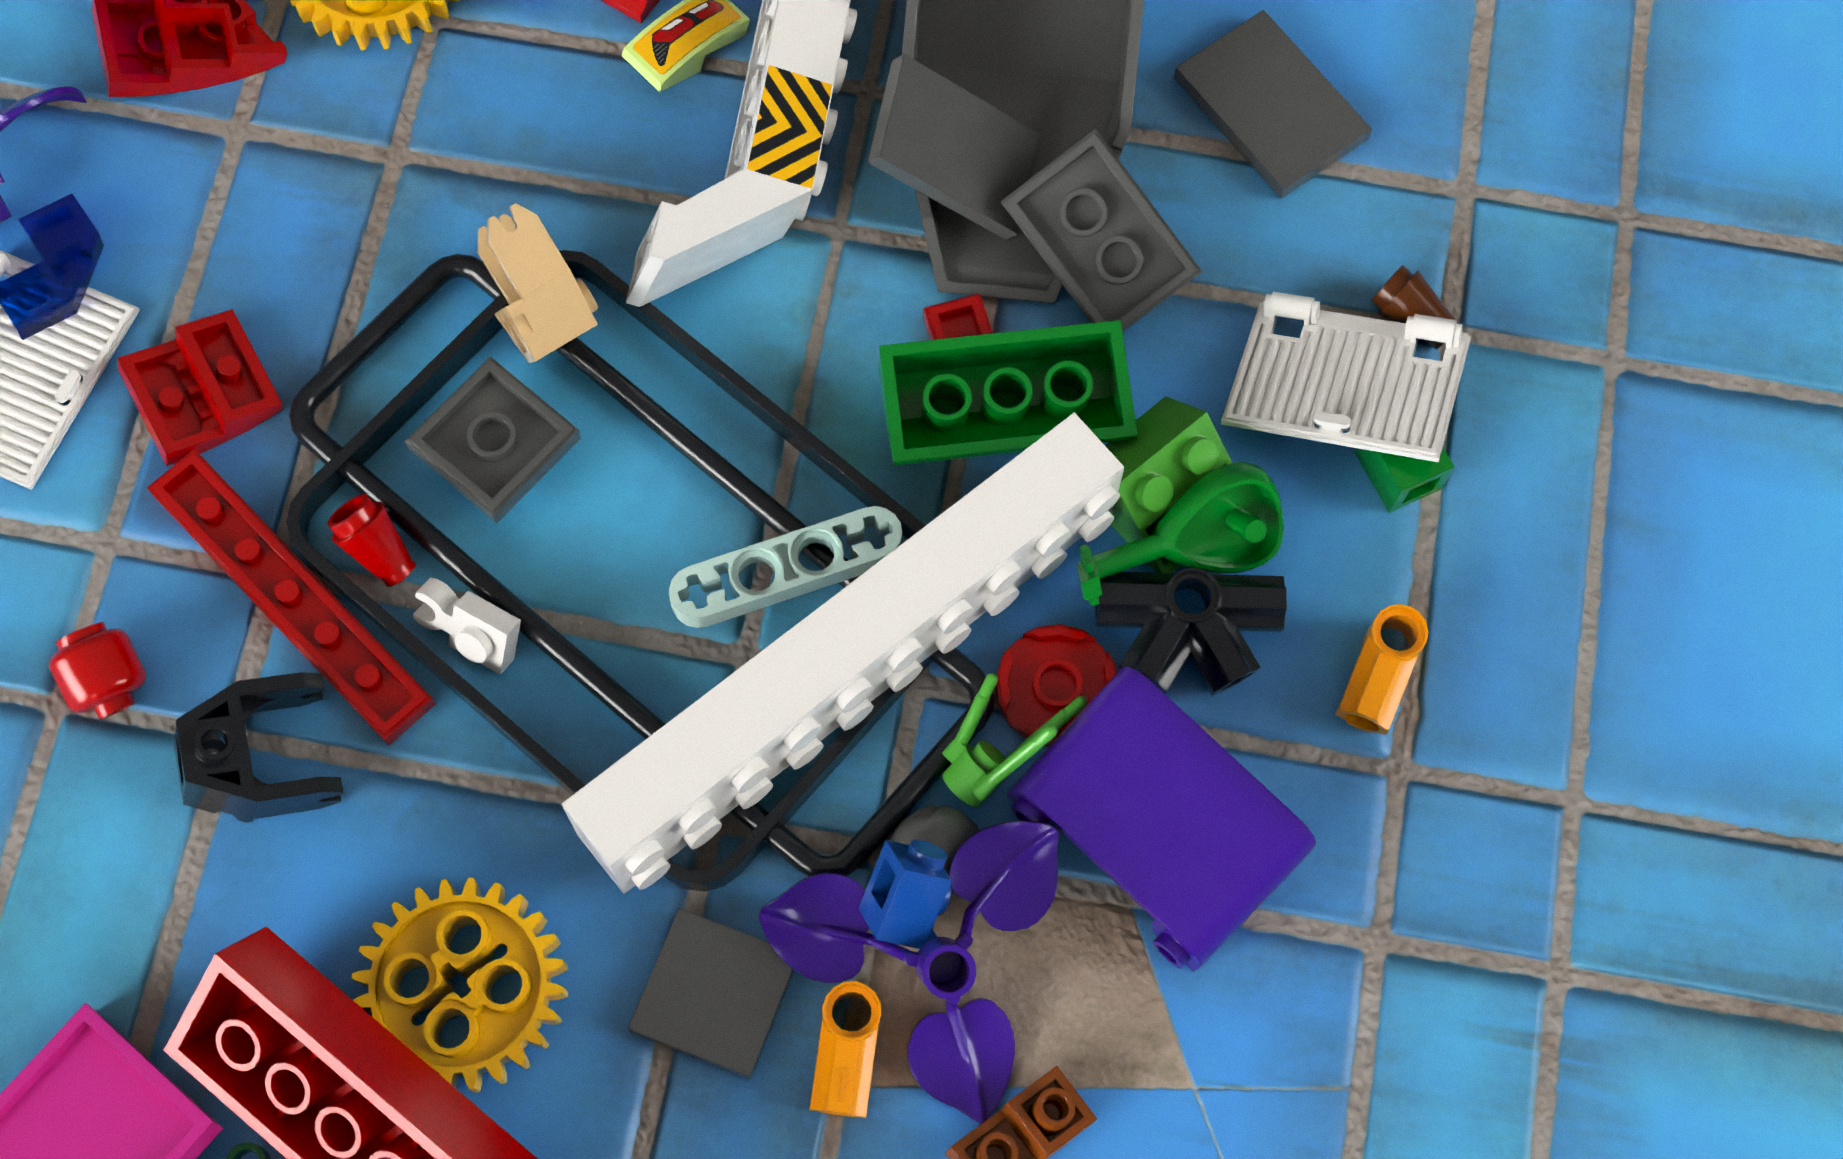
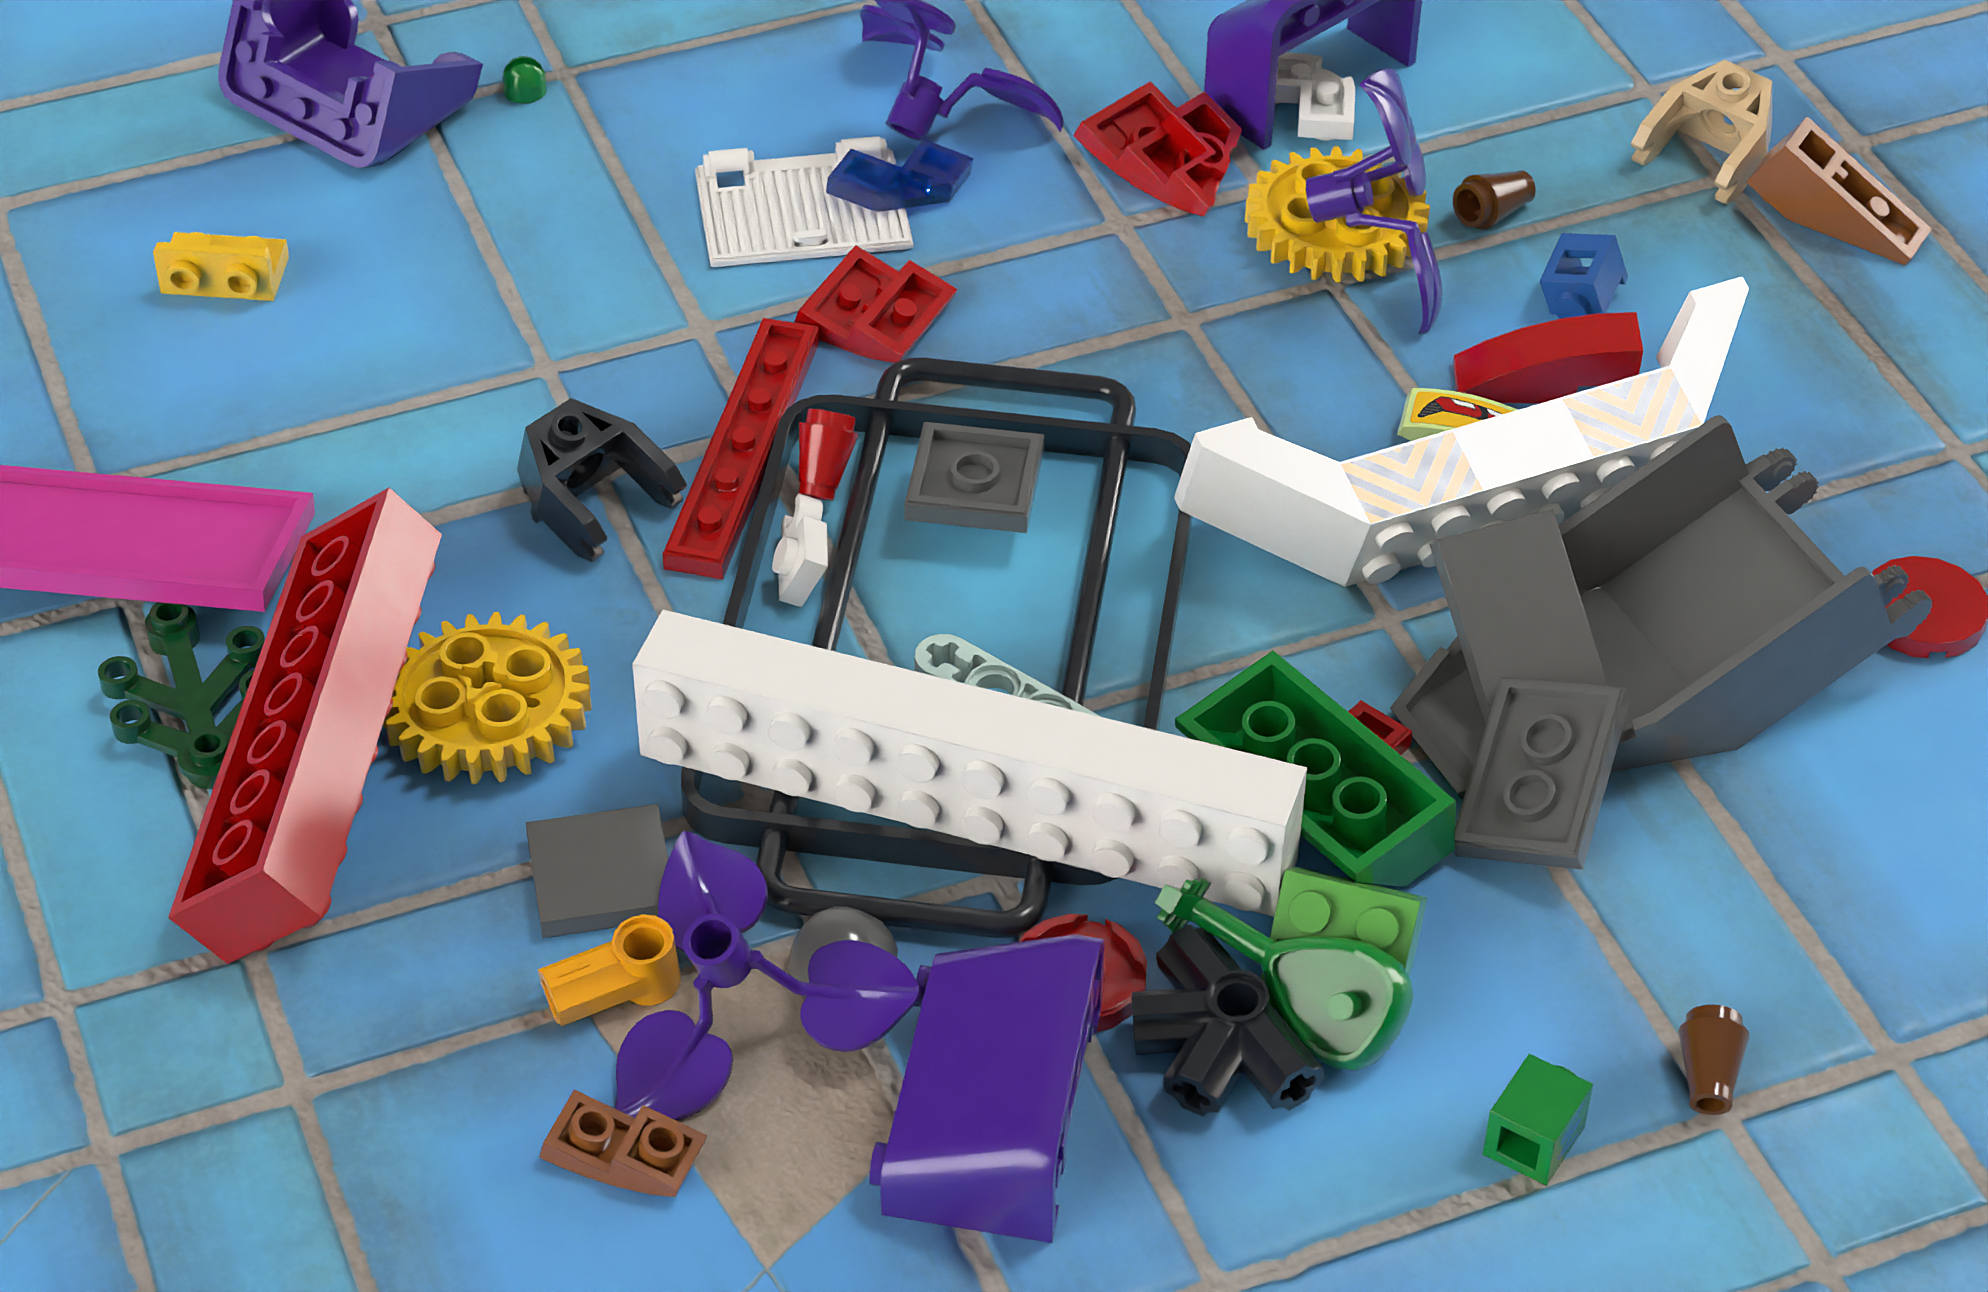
camera: 60 degrees right, 25 degrees down
red head [49,622,146,720] -> none
tan piece [478,203,598,364] -> none
blue brick [858,840,952,949] -> none
bright green plant [942,673,1087,807] -> none
dark grey tile [1174,10,1372,199] -> none
white window [1221,291,1471,462] -> none
light orange piece [1335,604,1429,735] -> none

